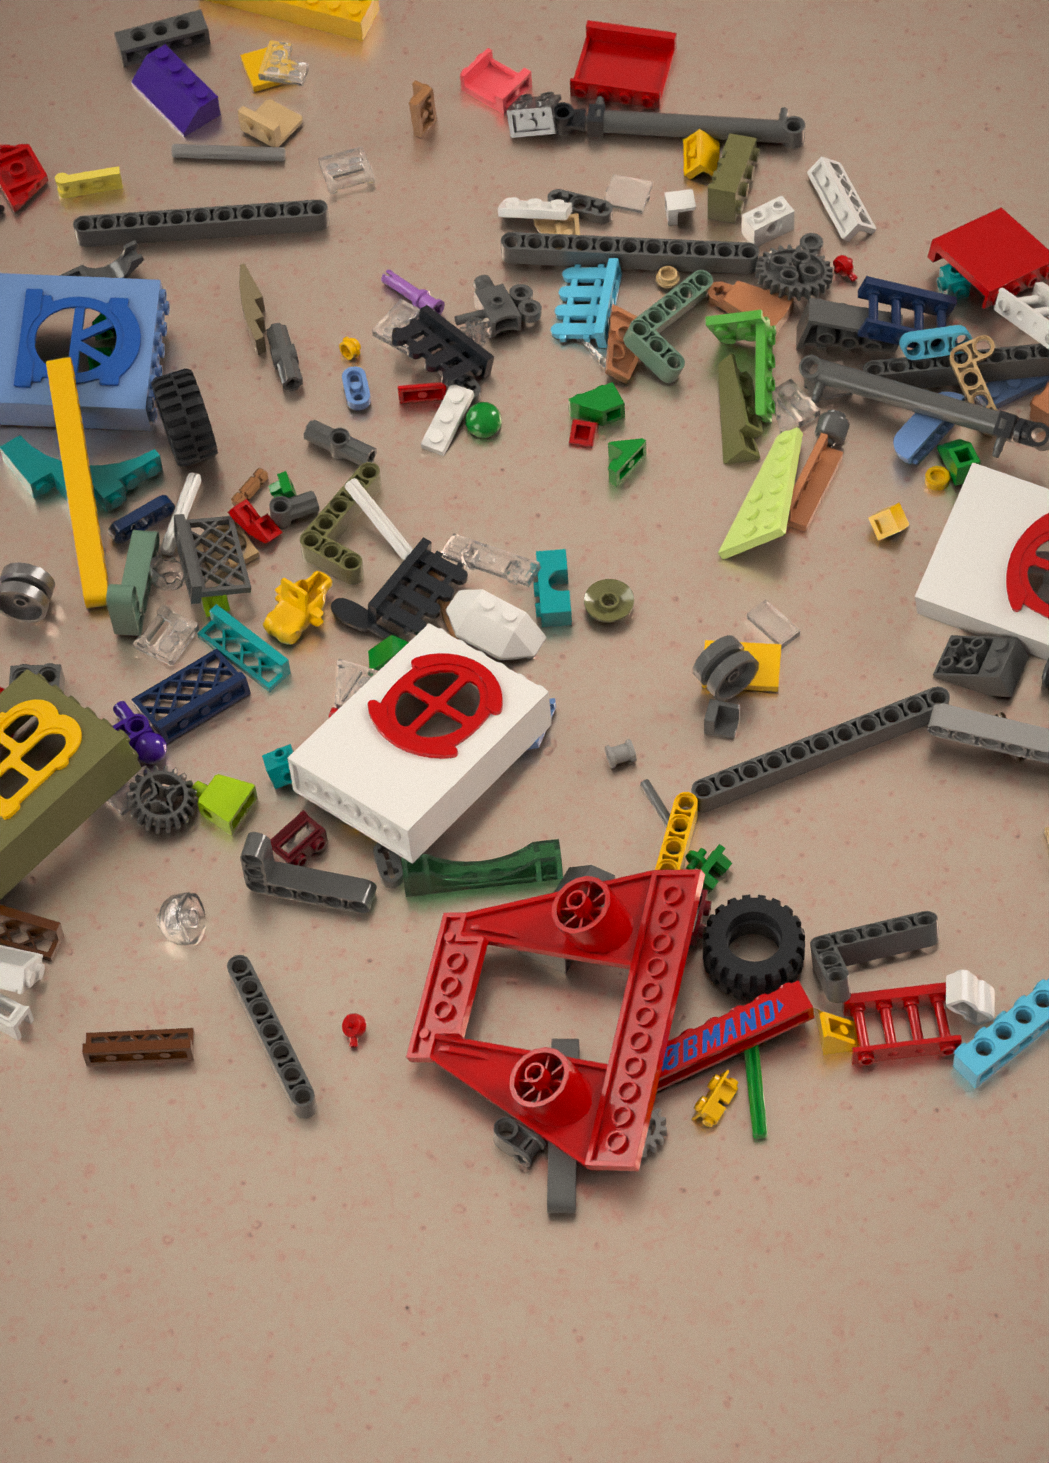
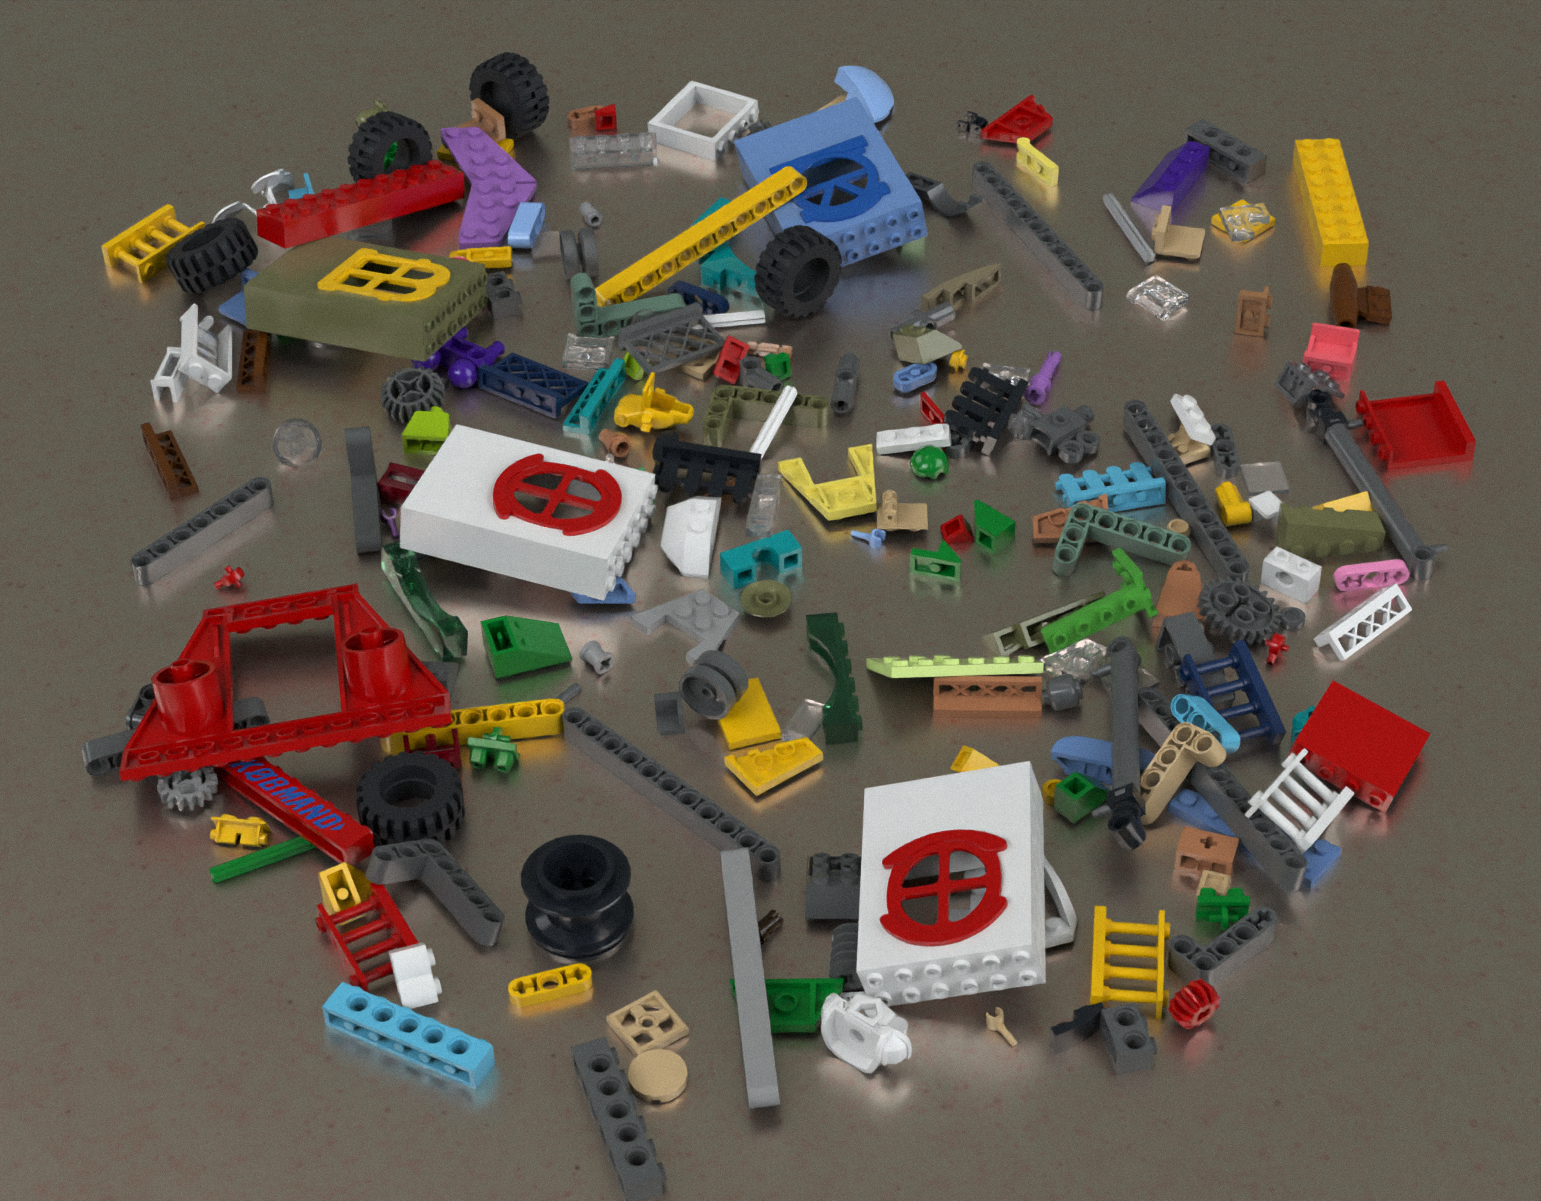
camera: 65 degrees right, 15 degrees down
none -> medium lavender hand [380,508,400,539]
none -> green slope [480,615,572,678]
none -> yellow beam [508,963,592,1007]
none -> black wheel [521,834,634,962]
none -> nougat cone [599,429,631,458]
none -> light grey wing [631,589,740,665]
none -> yellow wing [724,737,823,796]
none -> light yellow wing [777,444,877,521]
none -> clear green arch [806,612,863,745]
none -> light blue hand [851,529,886,548]
none -> tan hinge [877,490,928,531]
none -> olive slope [892,324,962,365]
none -> yellow piece [1215,481,1252,527]
none -> reddish brown plate [1329,263,1392,329]
none -> bright pink beam [1333,559,1410,591]

